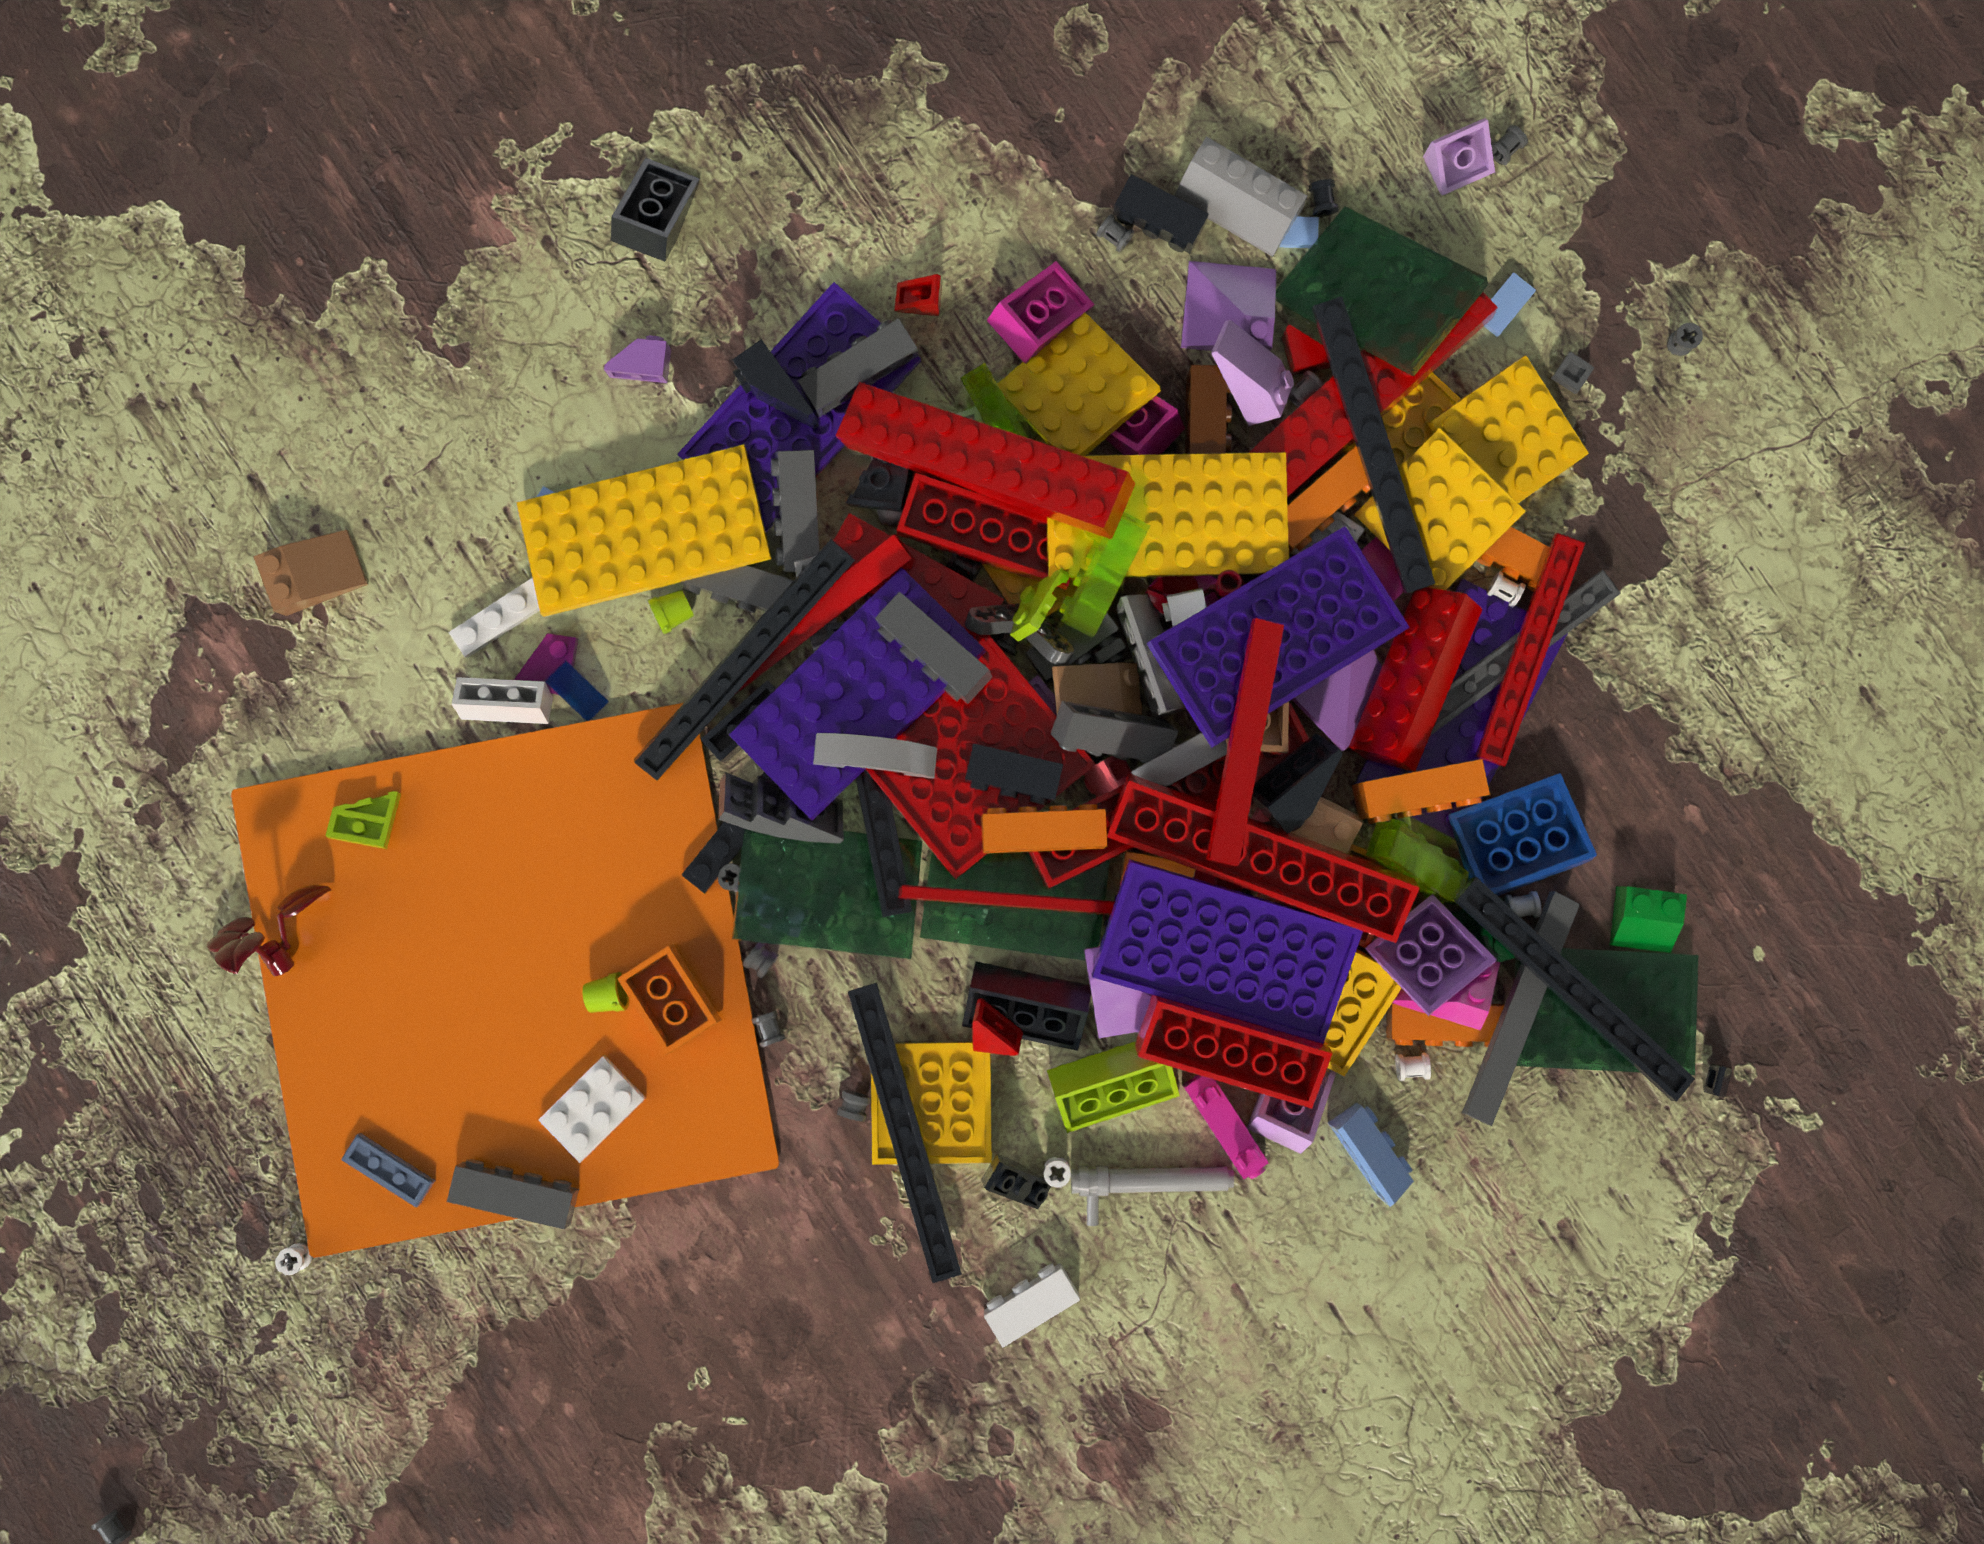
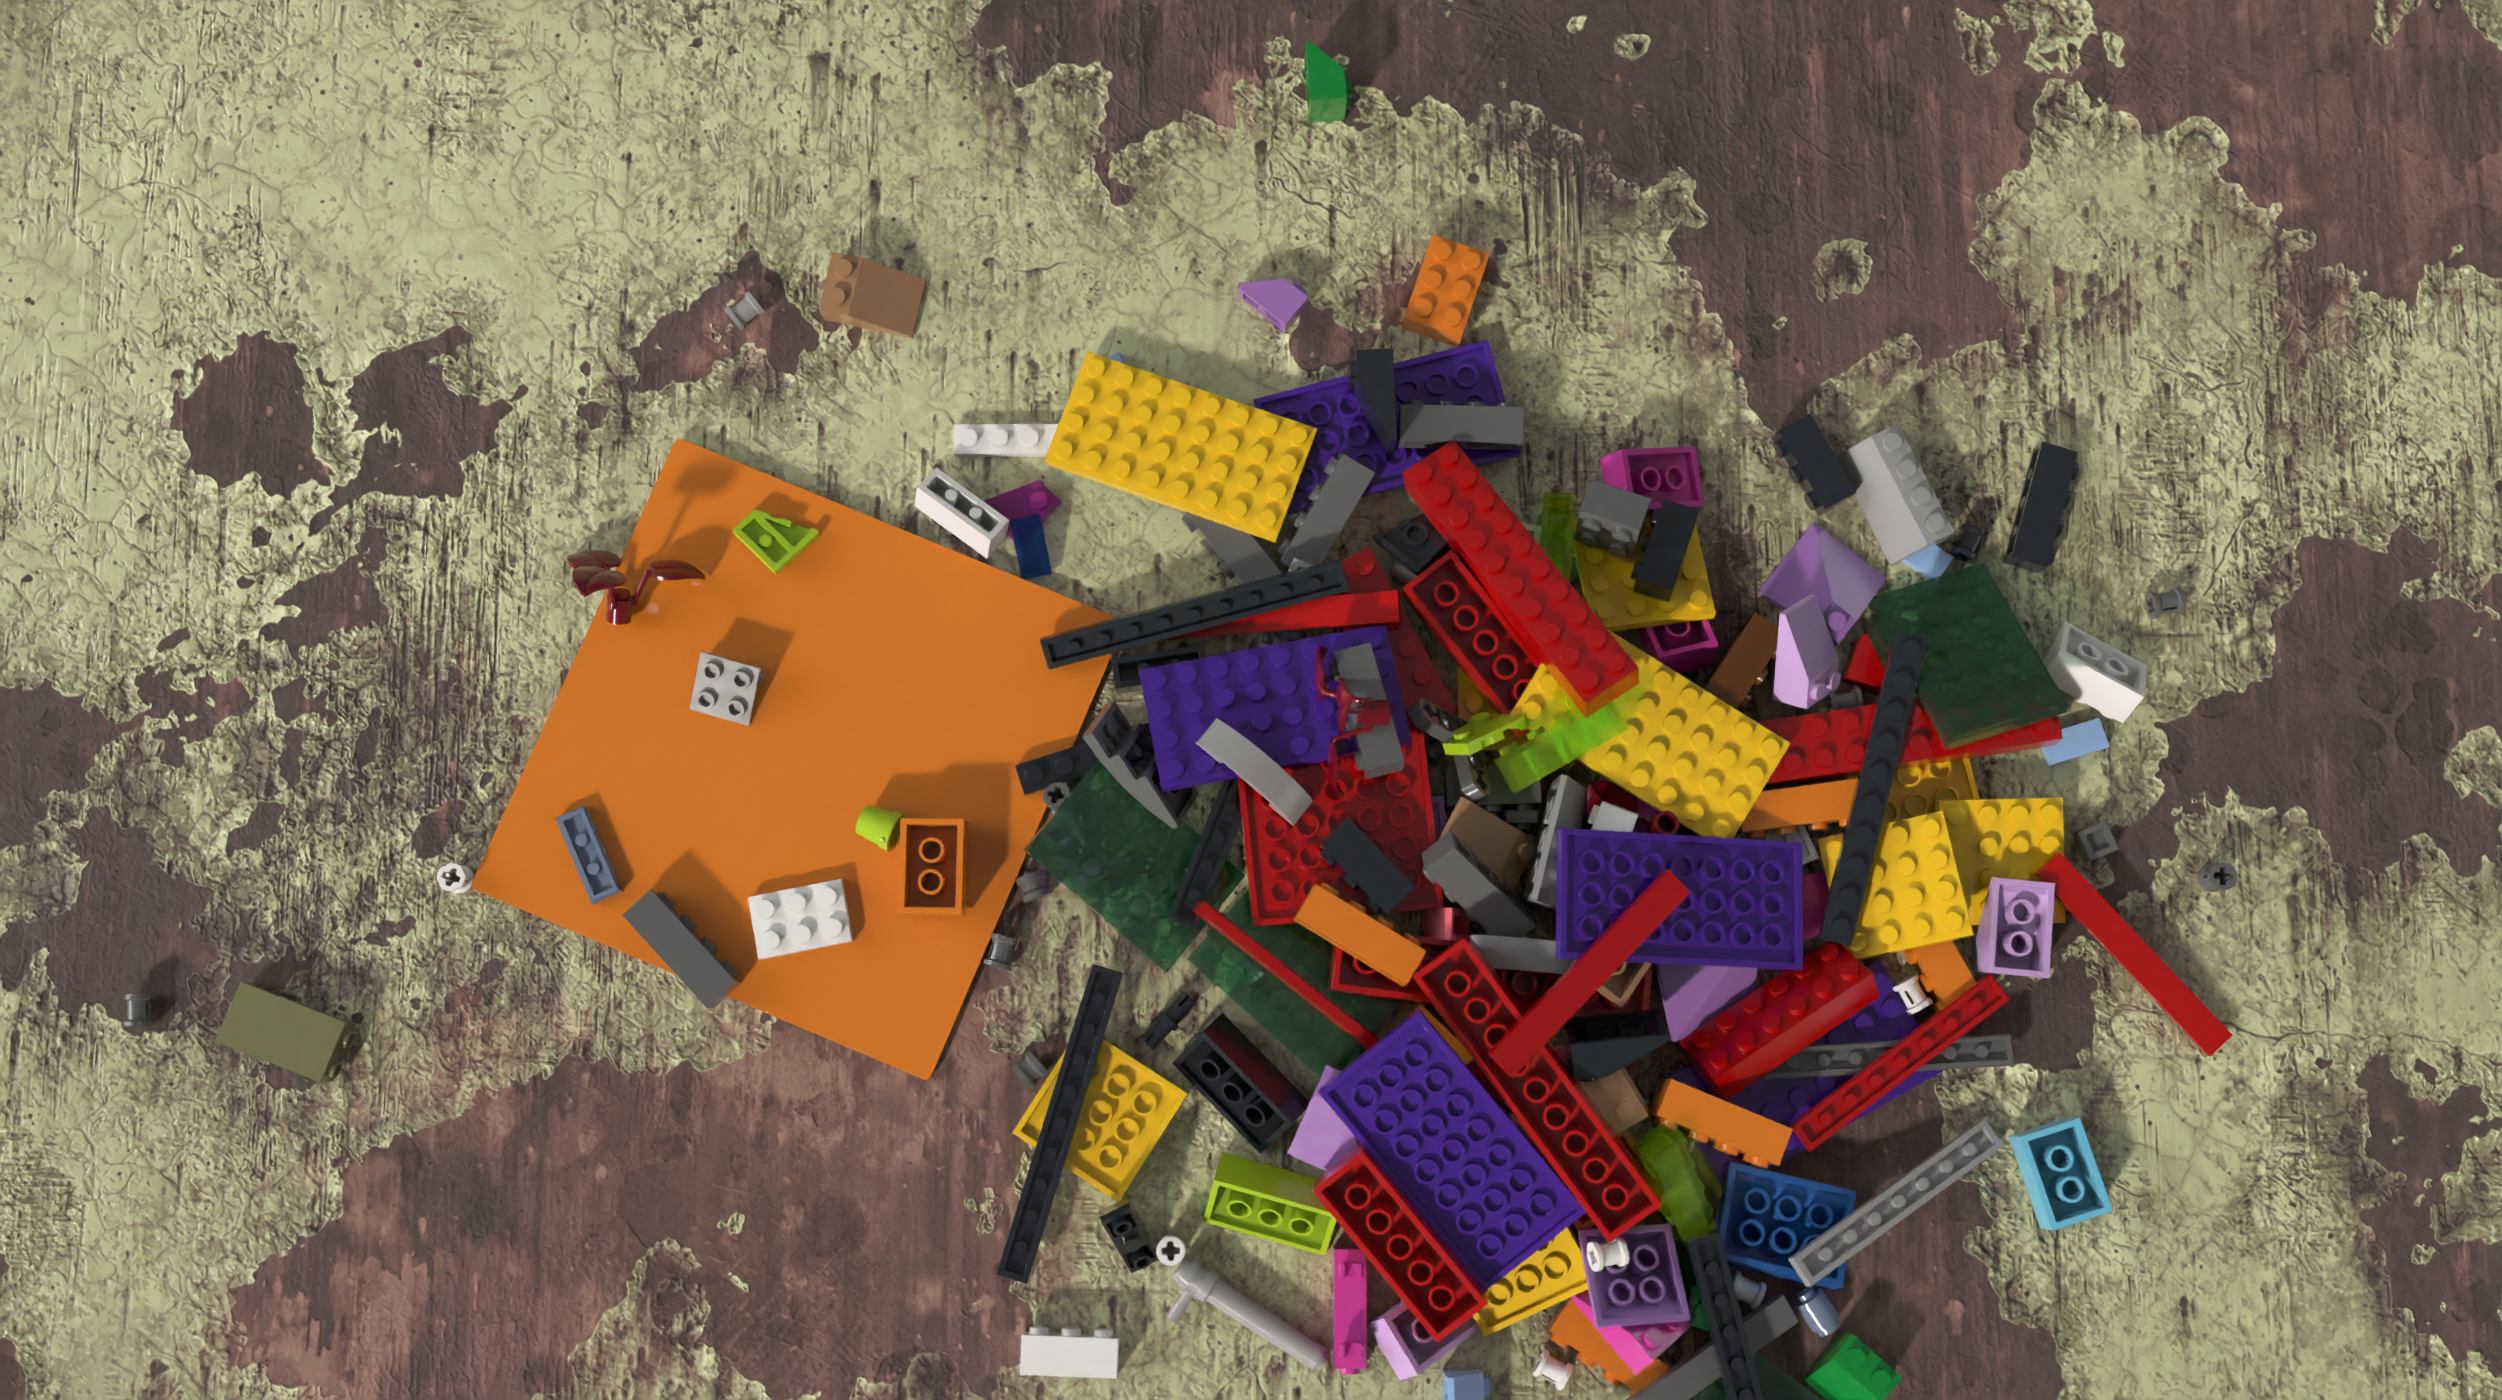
camera: 25 degrees right, 5 degrees down
black slope [610,158,700,262] -> none
lime piece [647,589,694,635] -> none
red slope [894,274,942,316] -> none
black bush [946,554,983,582] -> none
red slope [972,998,1023,1056] -> none
dark grey bush [1096,214,1135,253] -> none
lavender slope [1423,118,1495,196] -> none
none -> olive panel [215,982,356,1082]
none -> light grey hinge [690,651,764,726]
none -> light grey bush [724,291,765,331]
none -> black pin [1140,991,1197,1050]
none -> green slope [1304,42,1352,123]
none -> dark red plant [1315,646,1391,796]
none -> orange brick [1401,235,1490,347]
none -> dark grey brick [1574,480,1651,559]
none -> white bush [1587,1237,1629,1272]
none -> black brick [1631,499,1699,602]
none -> light grey plate [1788,1119,2003,1287]
none -> sand blue brick [1795,1286,1841,1337]
none -> lavender slope [1973,877,2055,978]
none -> black brick [2003,442,2079,573]
none -> medium azure brick [2008,1117,2113,1231]
none -> red tile [2034,852,2232,1057]
none -> white slope [2040,621,2148,723]

